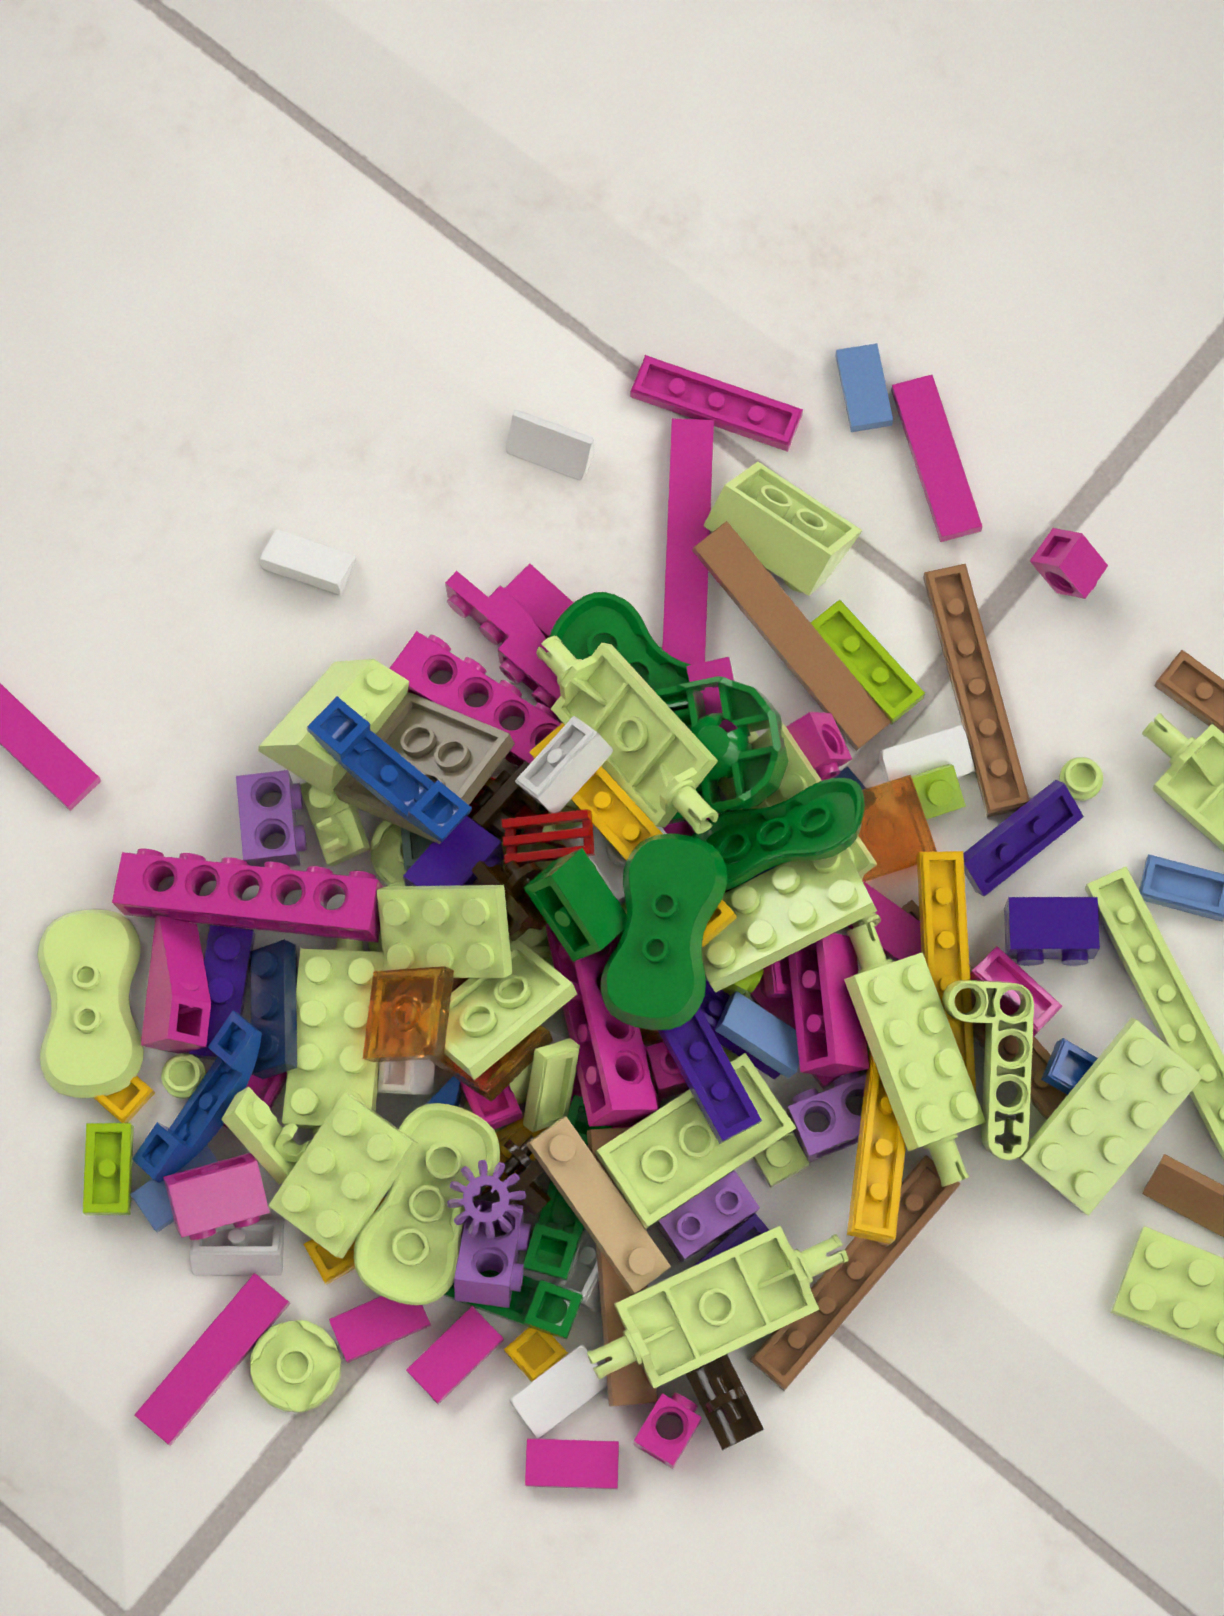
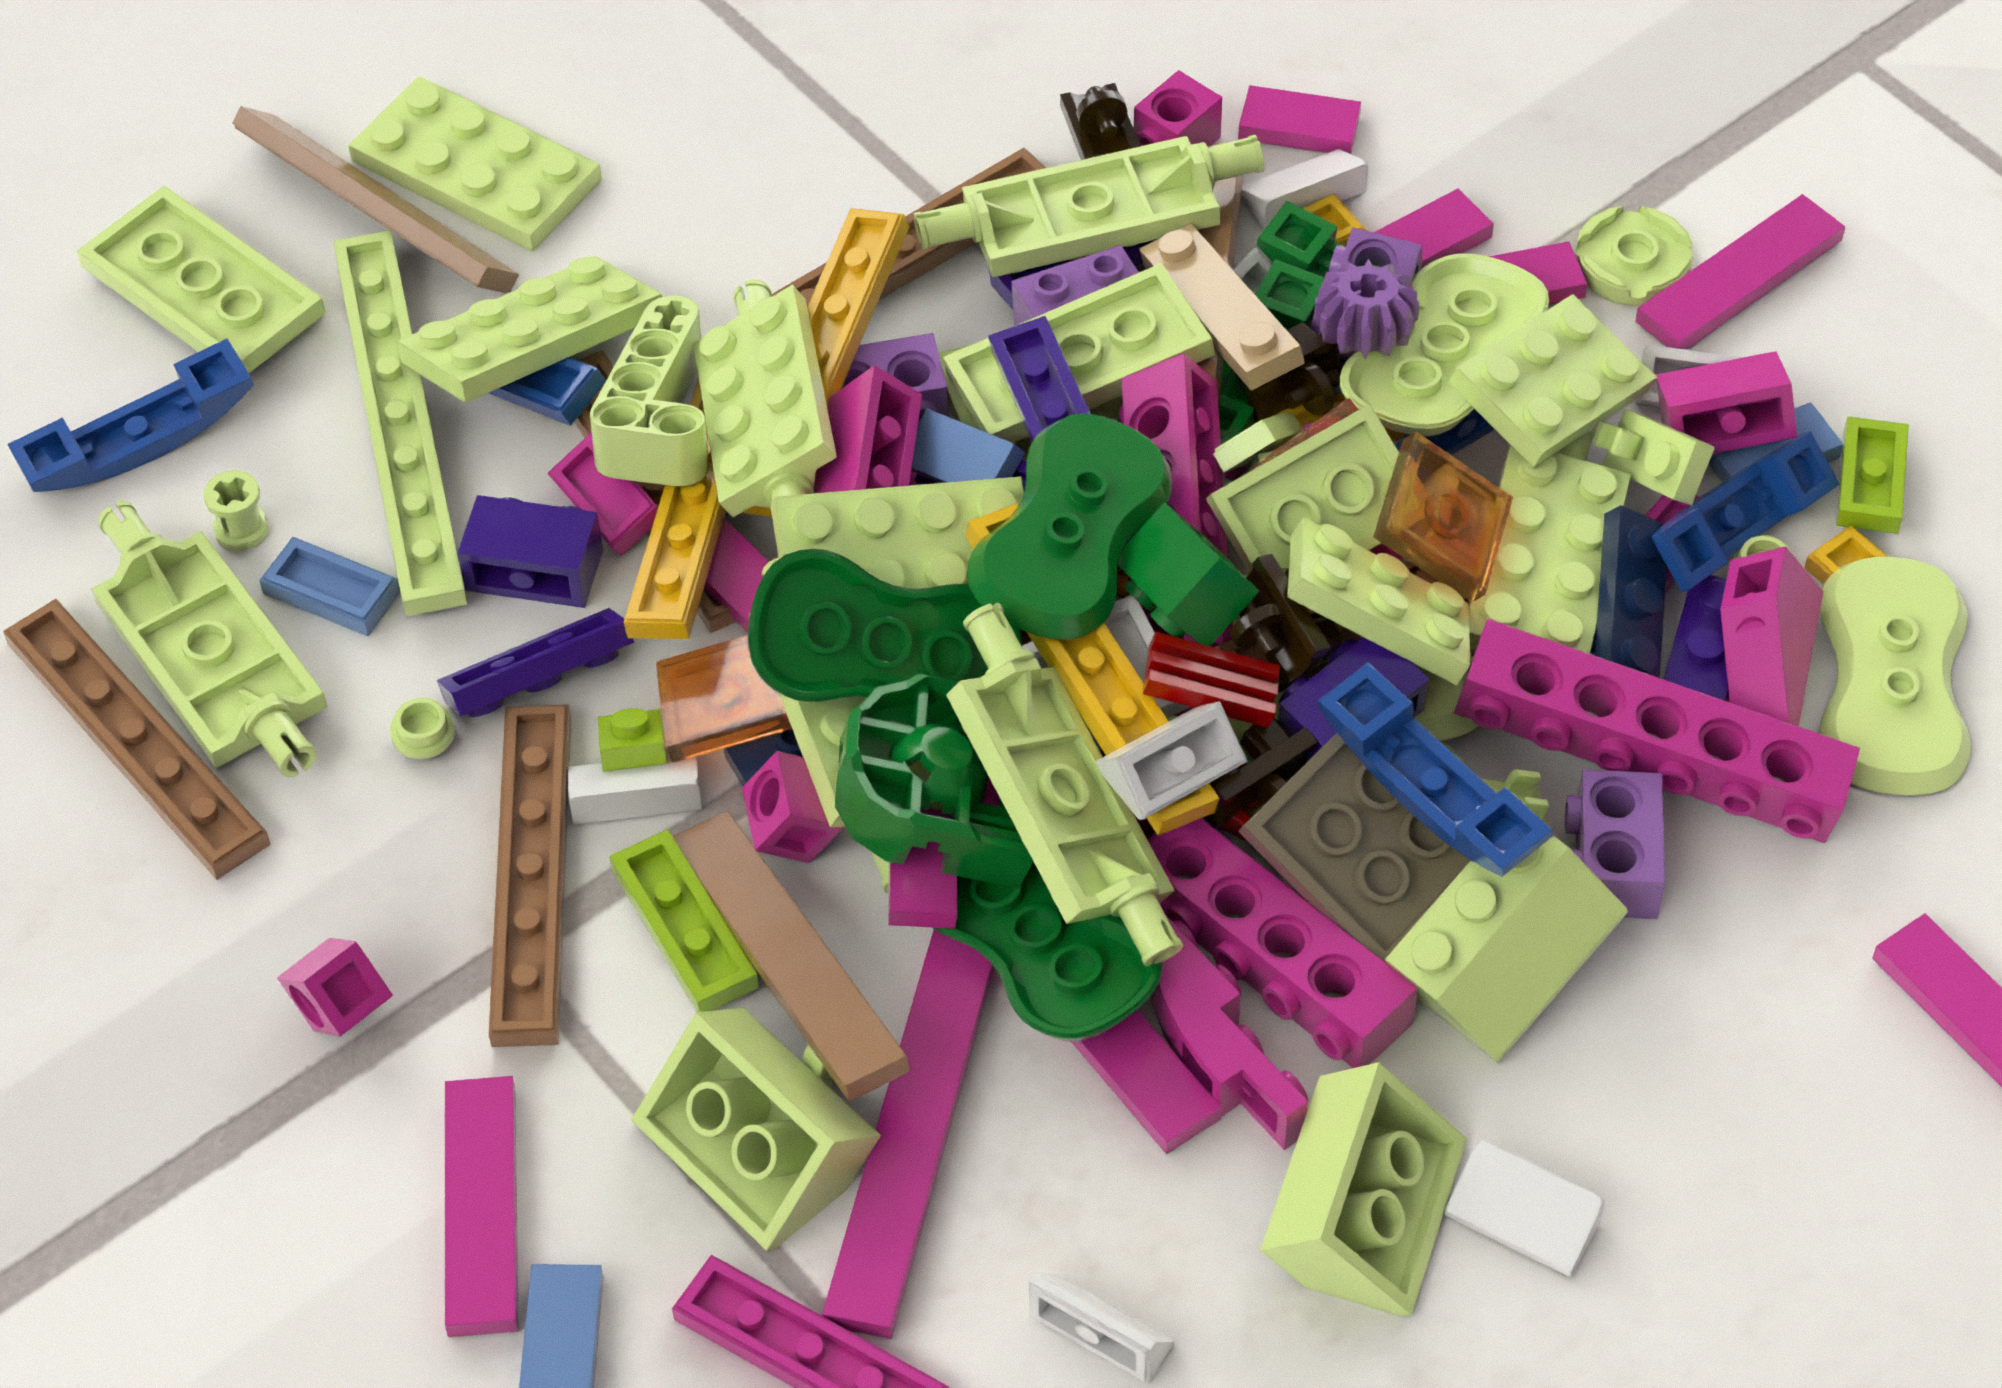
camera: 170 degrees left, 20 degrees down
none -> yellowish green slope [1260,1062,1467,1316]

